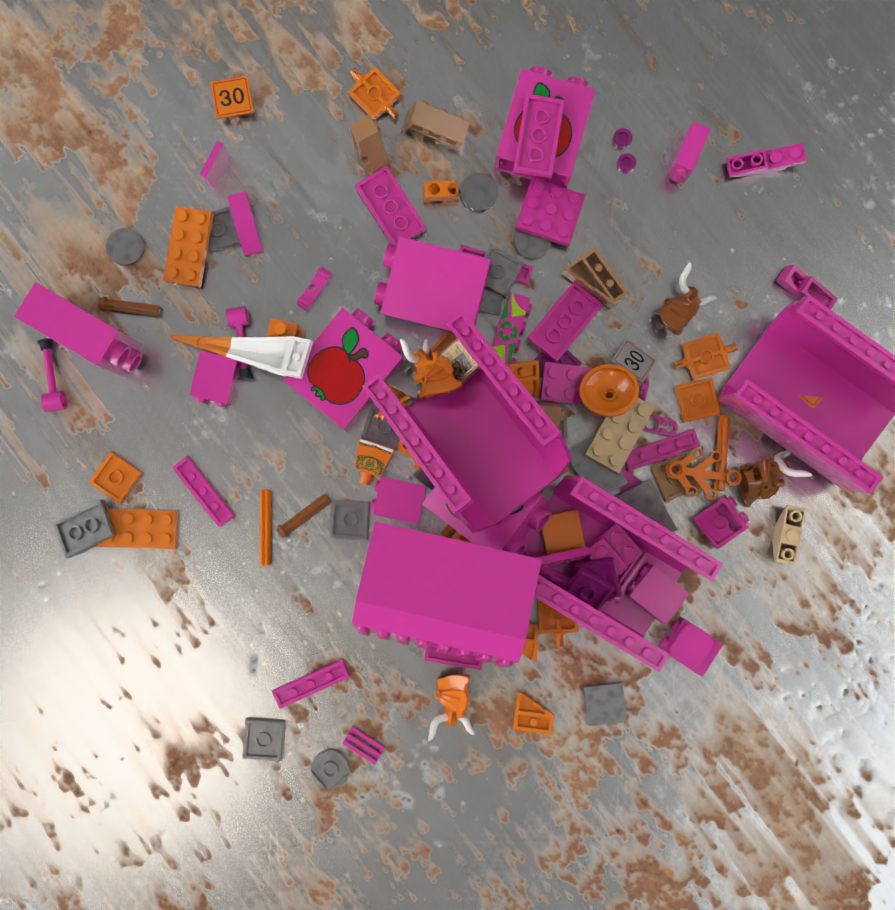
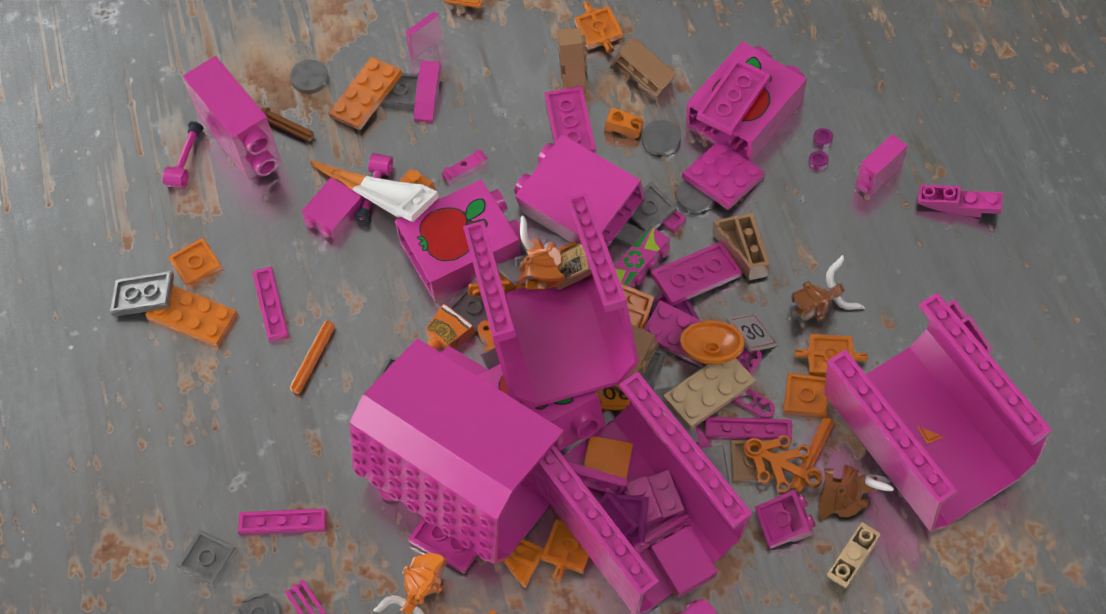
camera: 30 degrees right, 25 degrees down
dark orange axle [276,494,331,538] -> none

